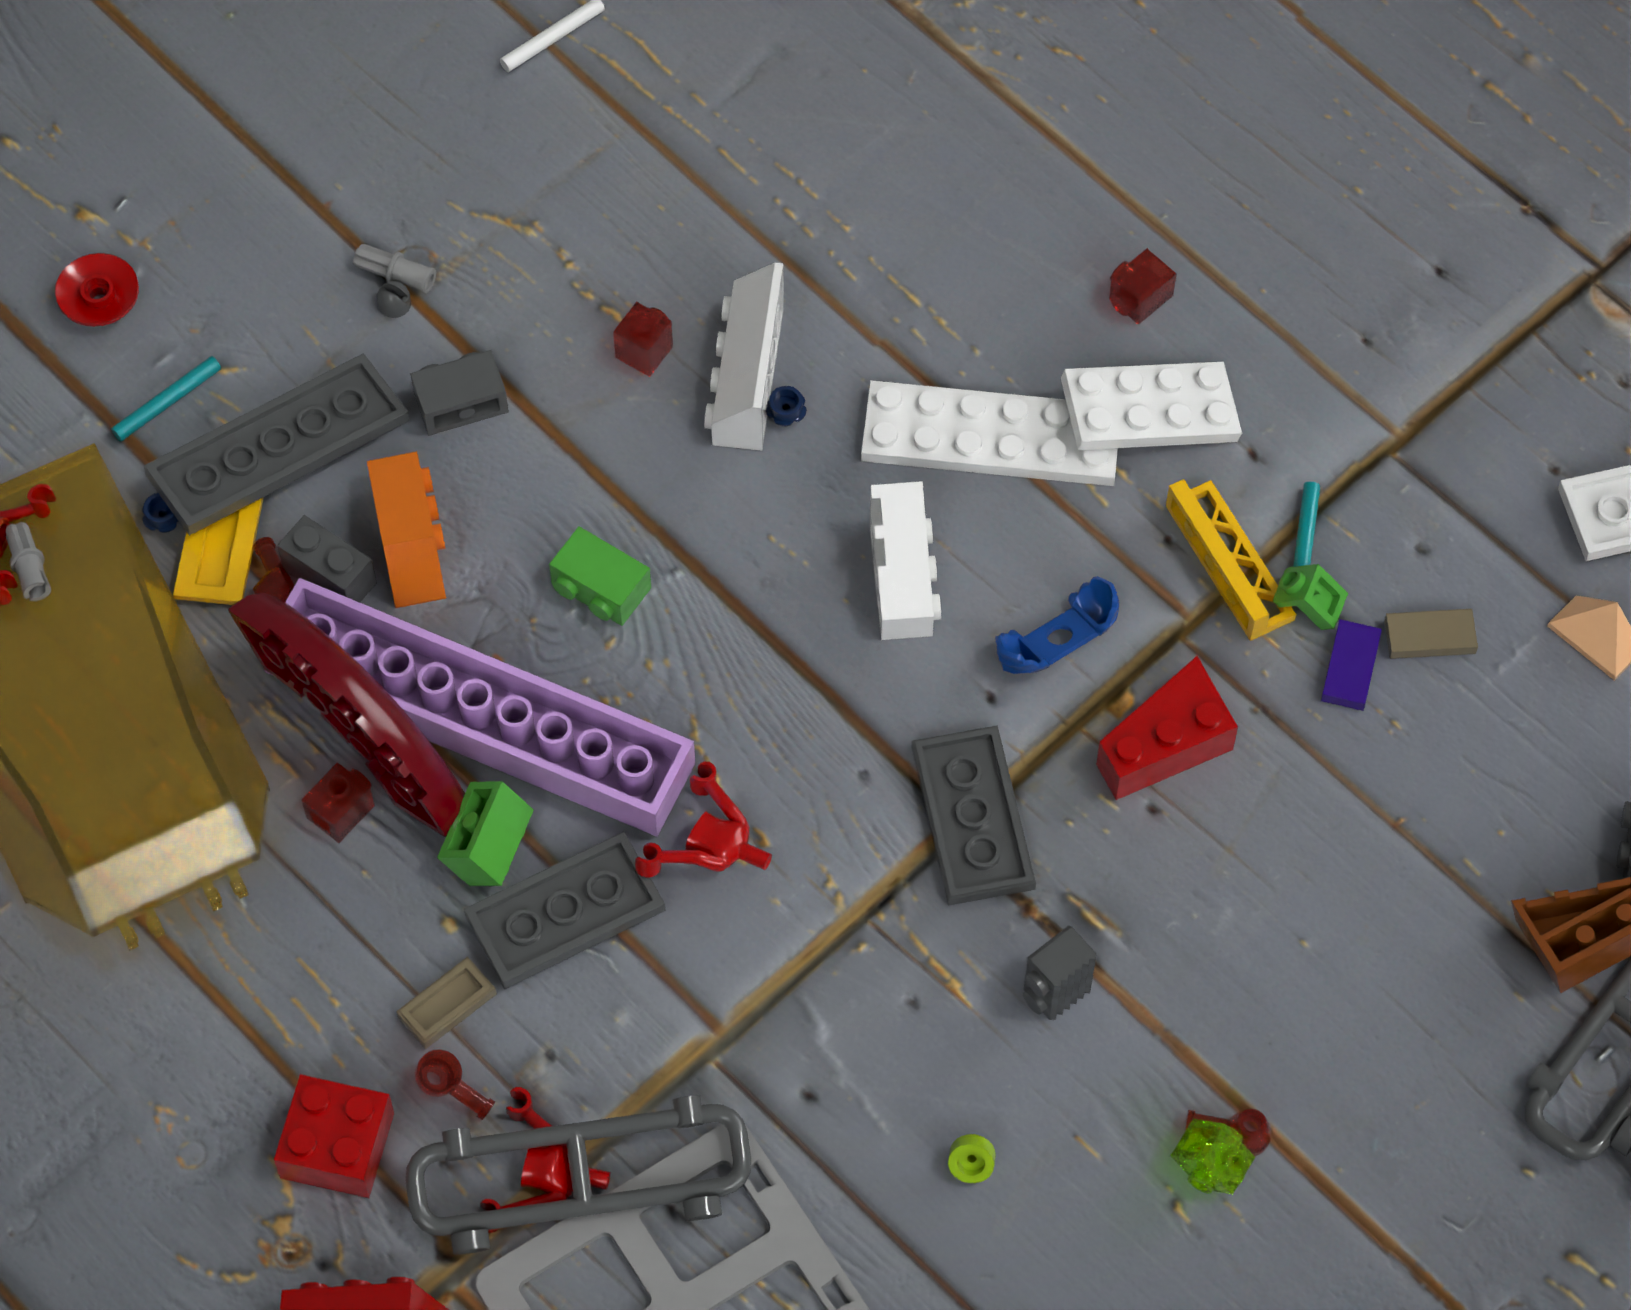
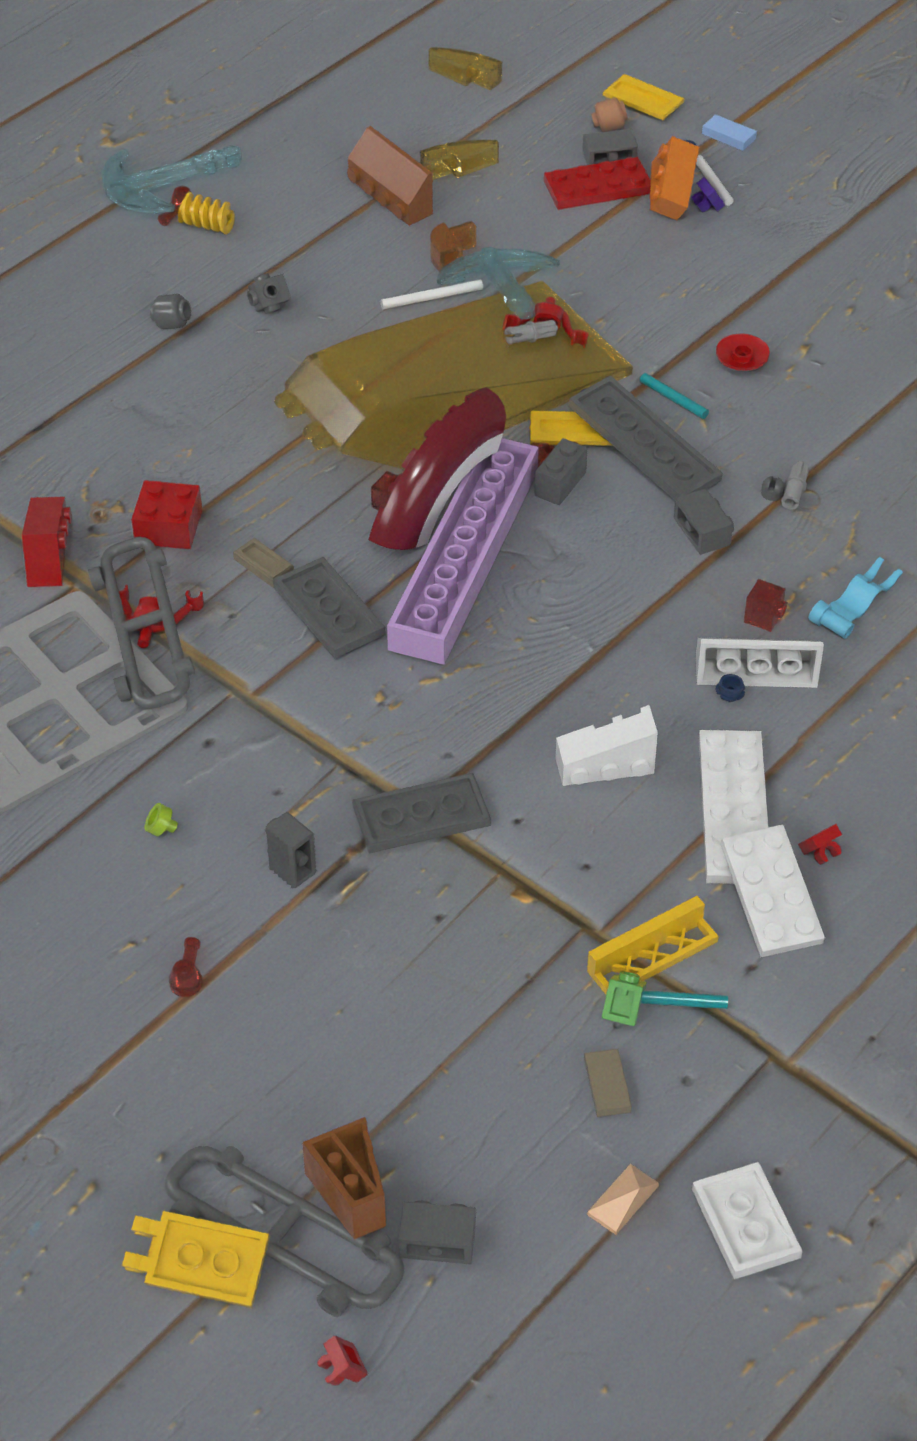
camera: 85 degrees right, 15 degrees down
orange wedge [367,451,446,608] -> none
clear red bar [415,1049,495,1120] -> none
bright green brick [437,781,534,886] -> none
bright green brick [549,526,651,626] -> none
red piece [635,761,772,878] -> none
blue piece [995,576,1119,674] -> none
red wedge [1096,656,1238,800] -> none
clear red brick [1109,248,1177,325] -> none
clear neon green brick [1170,1119,1255,1195] -> none
dark purple tile [1321,619,1382,711] -> none
none -> red tile [798,824,842,865]
none -> medium azure flag [808,557,903,639]

